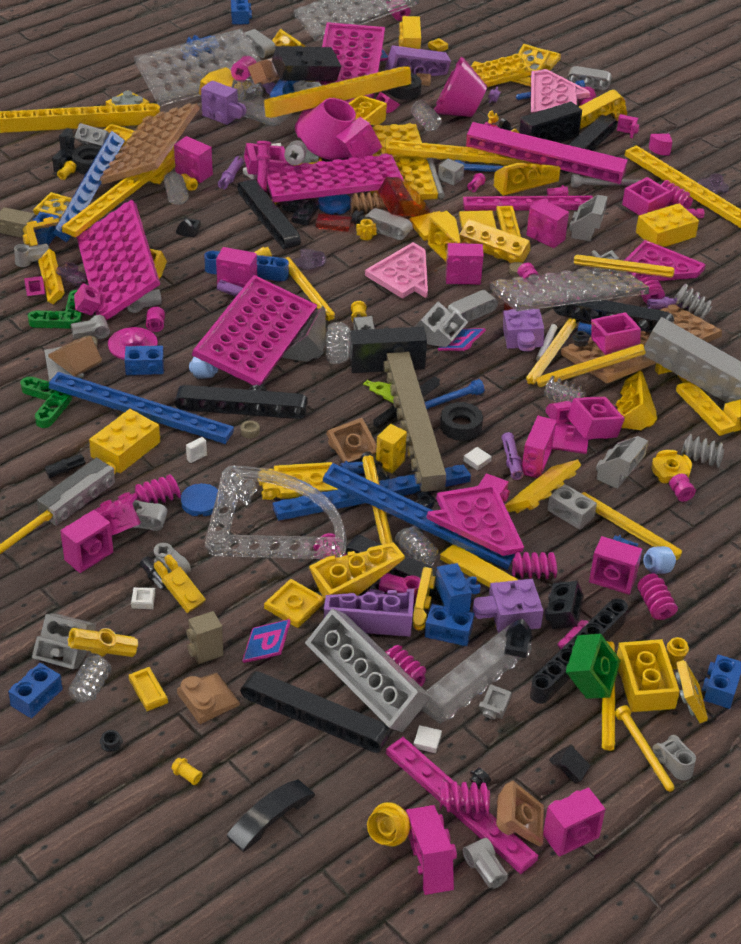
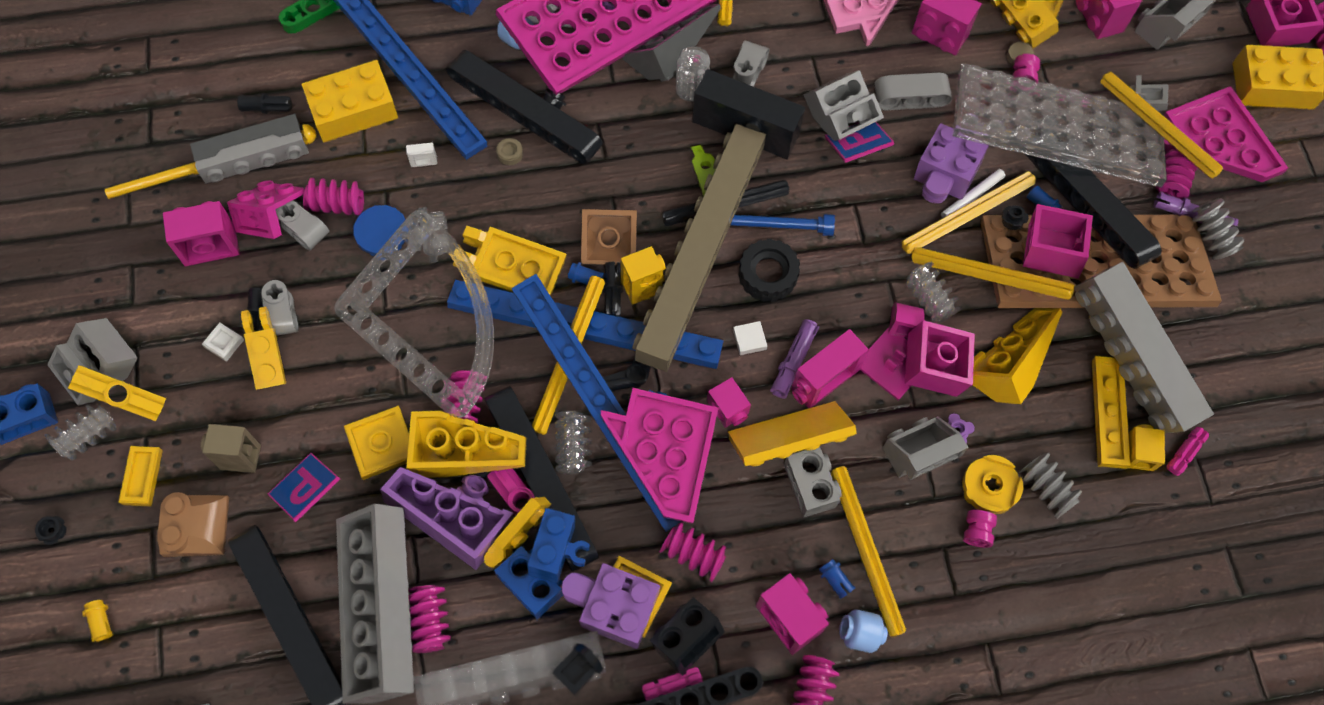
camera: 30 degrees right, 25 degrees up
yellow bush [351,301,367,322] -> none
yellow tile [440,544,518,588] -> none

